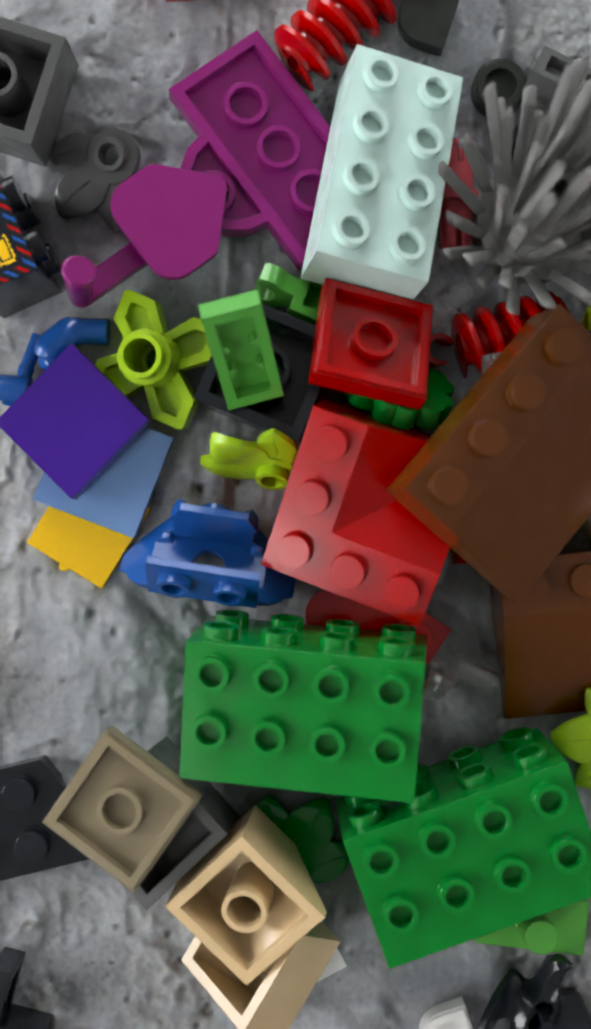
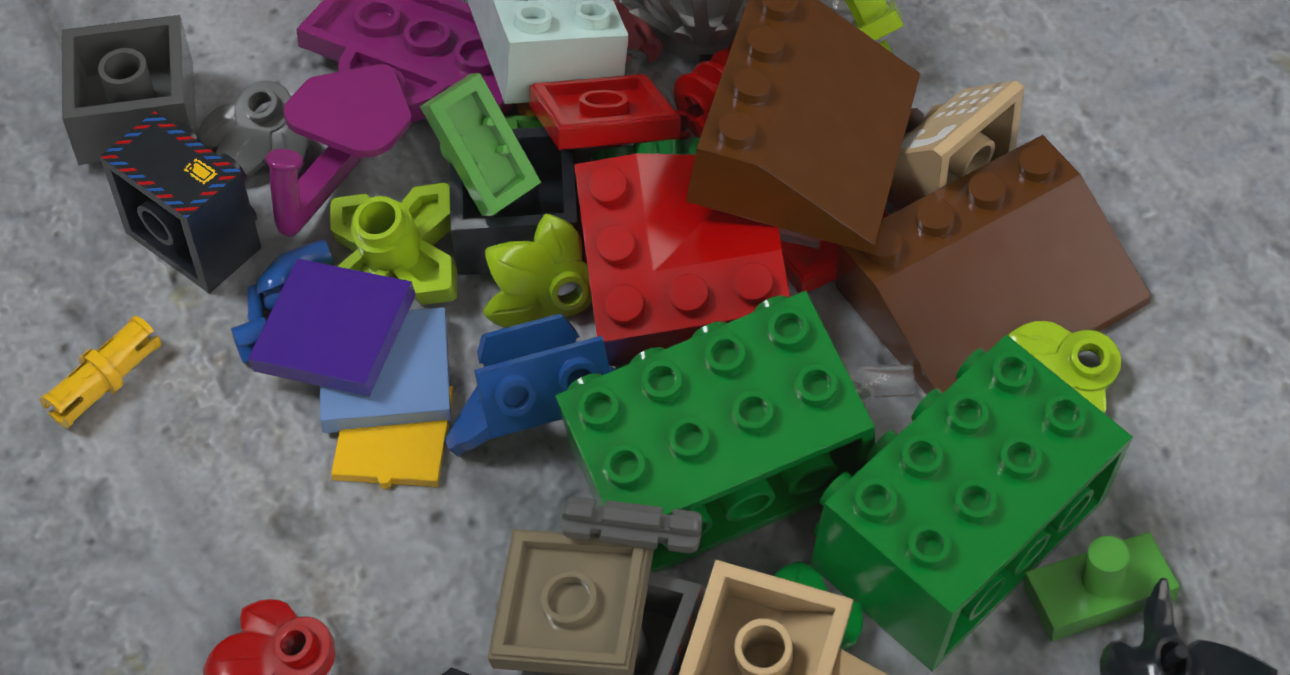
camera: 25 degrees left, 35 degrees down
none -> dark grey axle [561,496,702,554]

